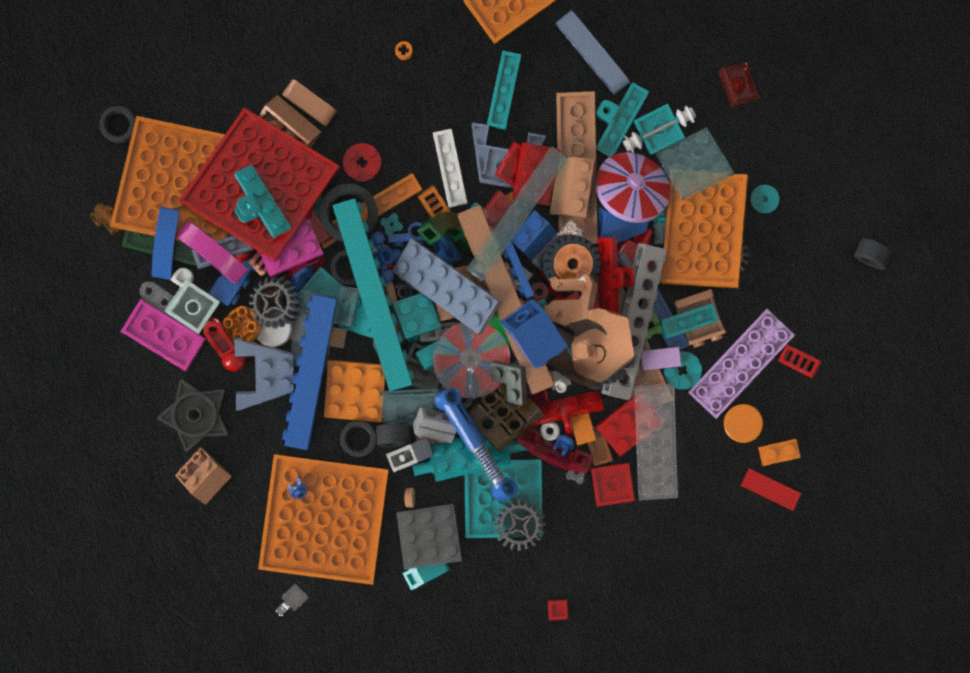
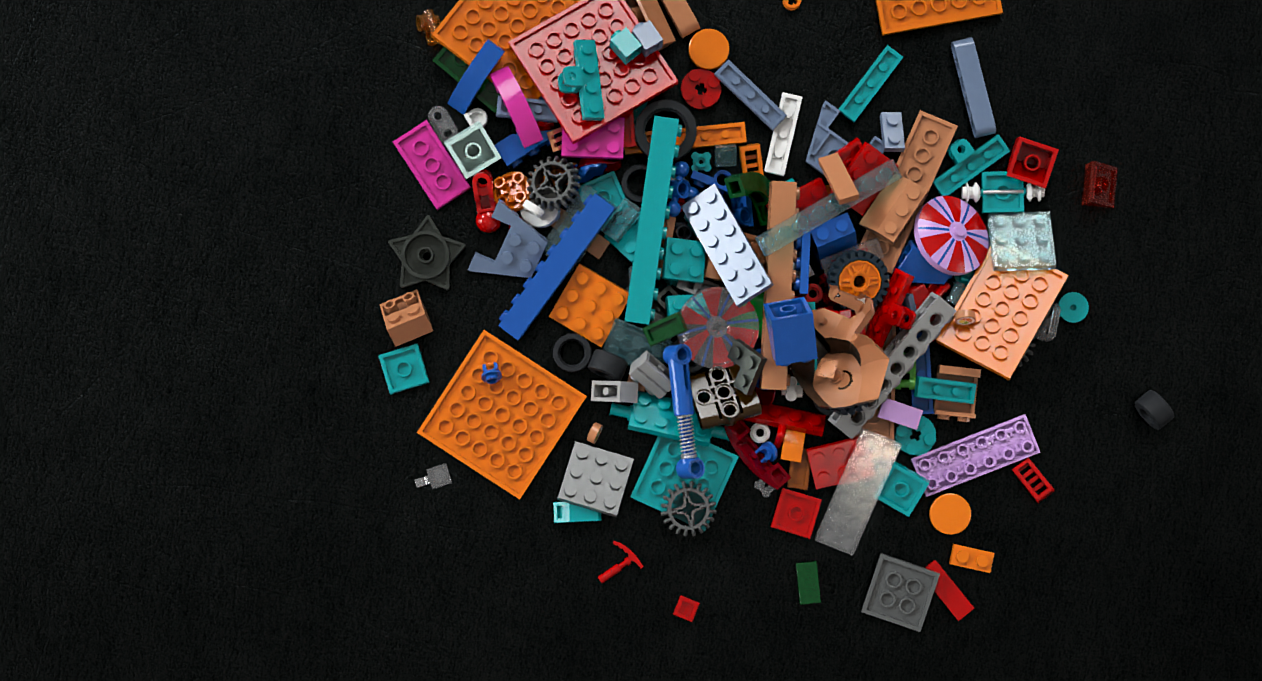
camera: 25 degrees right, 0 degrees up
none -> teal tile [378,343,430,394]
none -> white tile [523,199,545,218]
none -> red piece [598,541,644,583]
none -> brick [610,27,642,65]
none -> brick [632,20,663,57]
none -> dark green tile [642,312,688,347]
none -> orange tile [689,29,729,70]
none -> sand blue tile [714,59,787,131]
none -> clear light blue plate [715,144,737,167]
none -> dark green tile [796,561,821,605]
none -> nougat tile [818,153,859,205]
none -> dark grey plate [861,553,940,632]
none -> teal plate [873,461,930,517]
none -> plate [880,112,905,152]
none -> nougat tile [955,310,976,325]
none -> red slope [1006,137,1059,189]
none -> clear plate [1035,302,1061,342]

